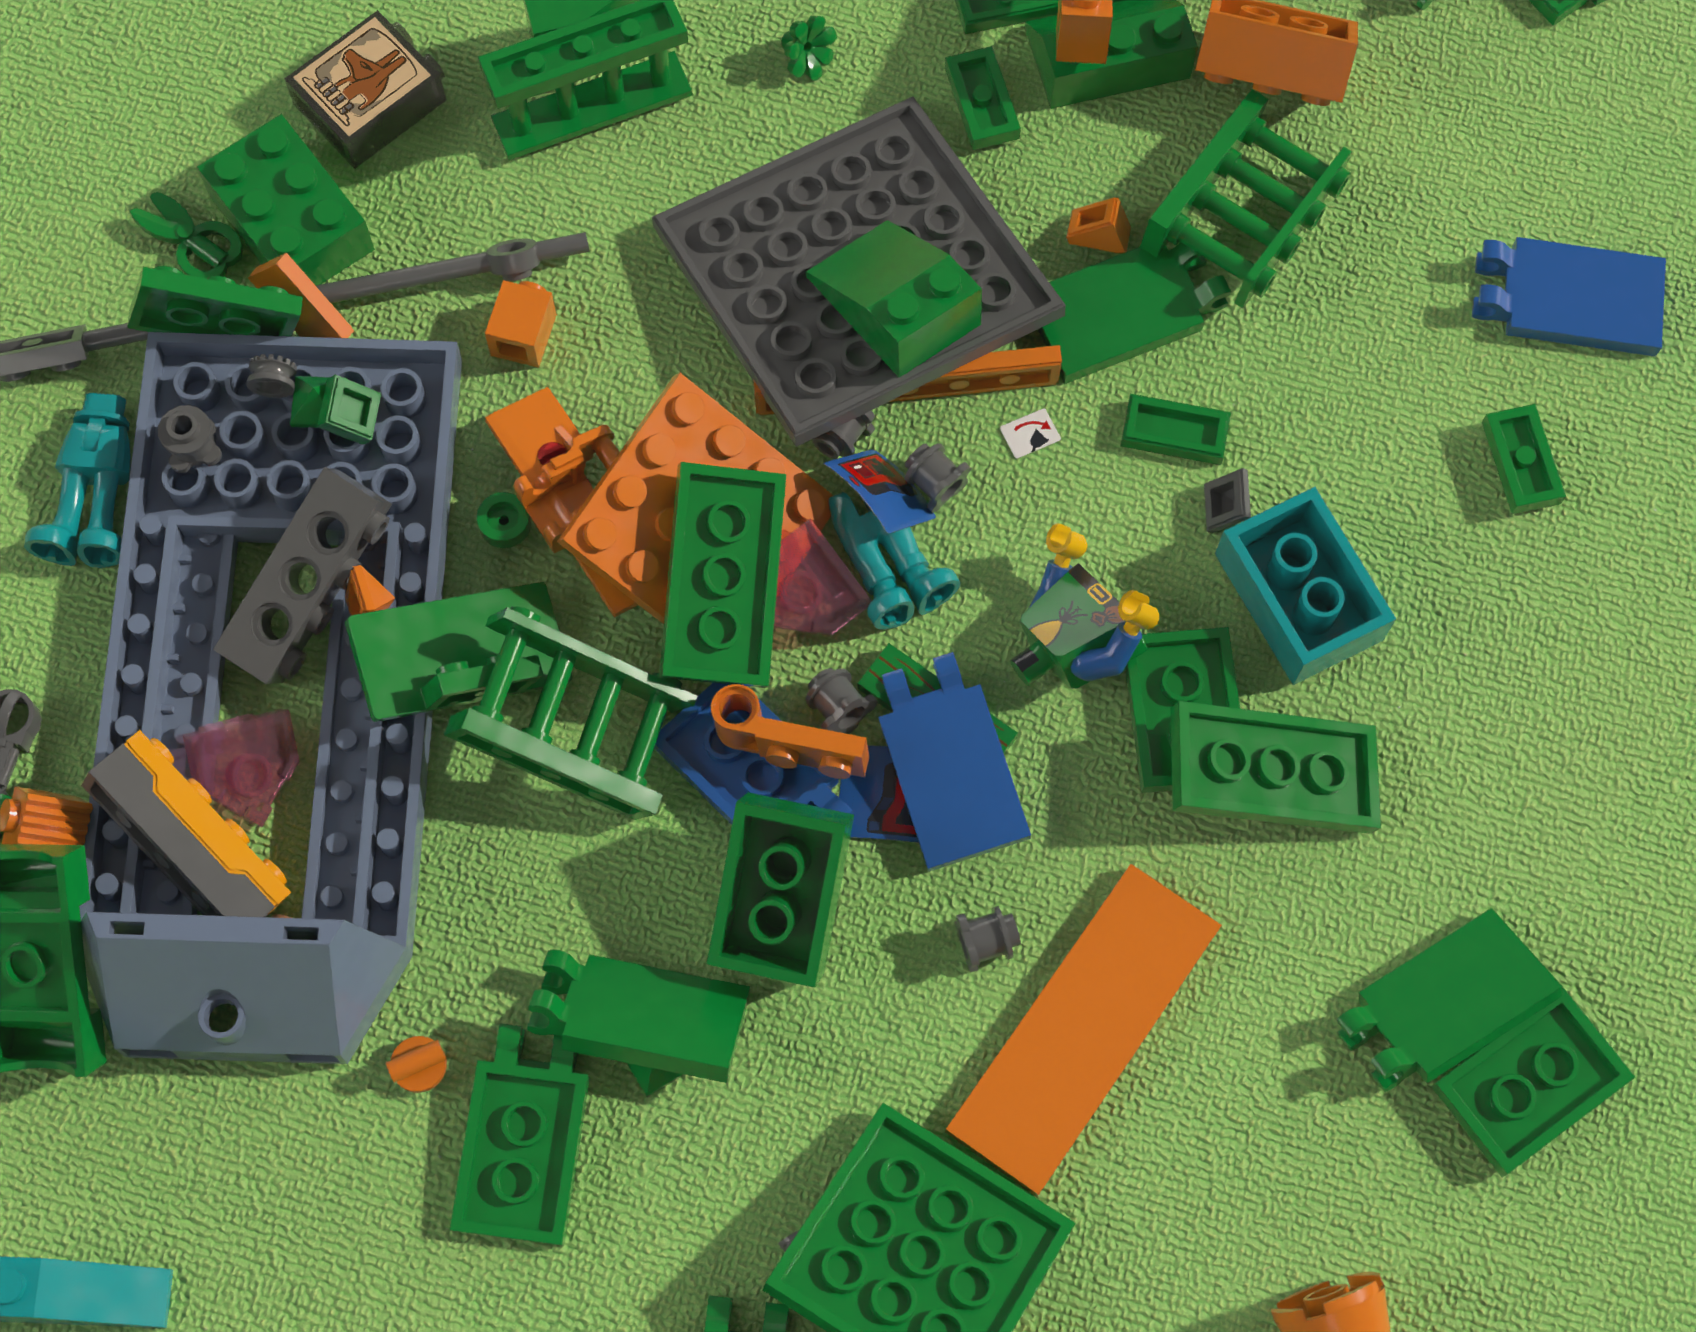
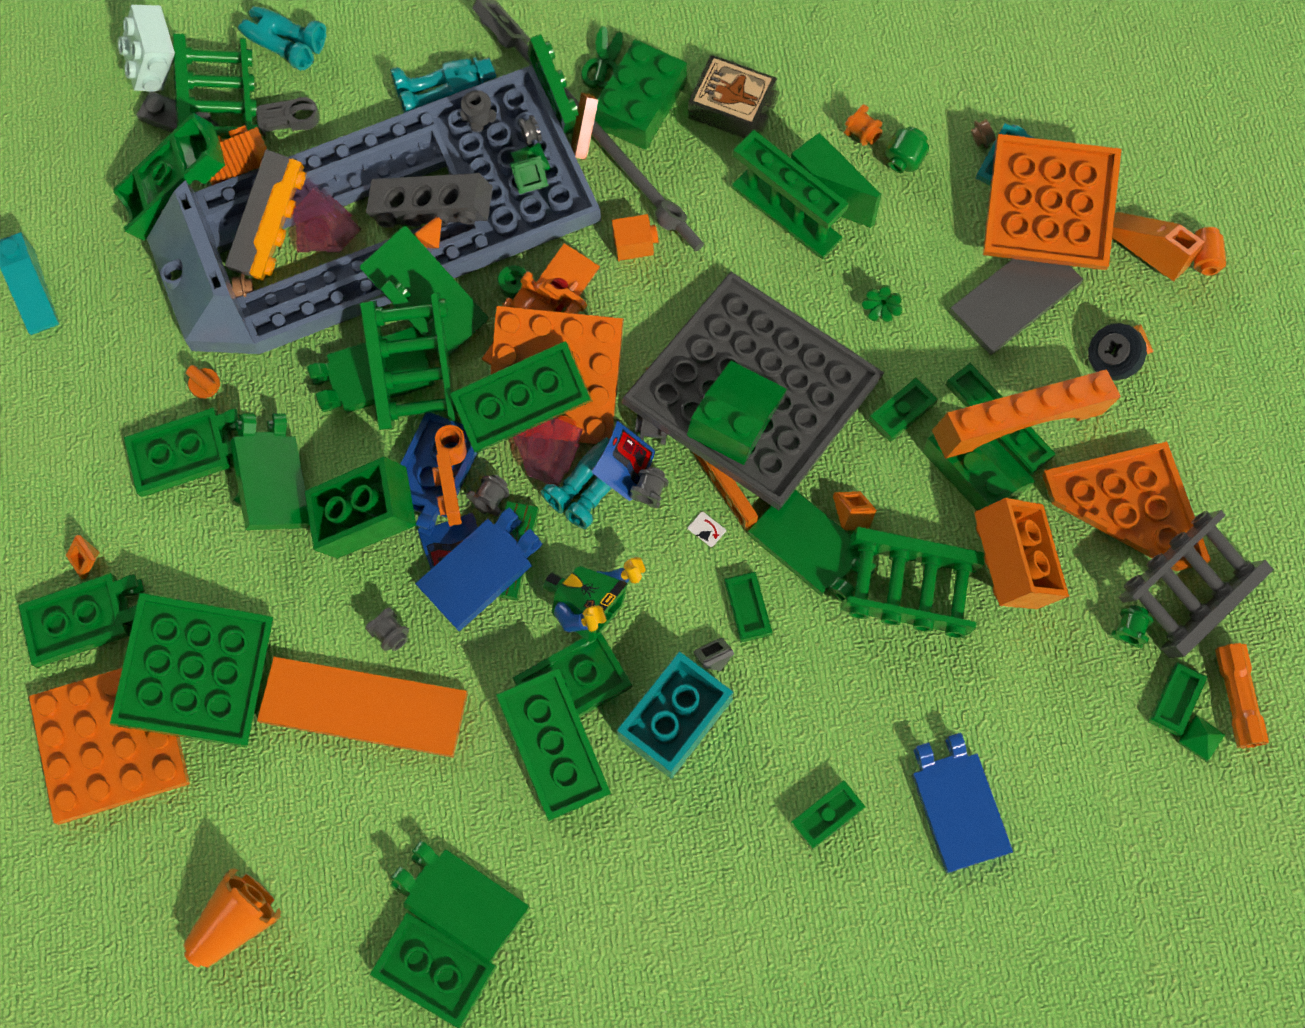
camera: 70 degrees right, 0 degrees up
none -> green tile [307,327,435,413]

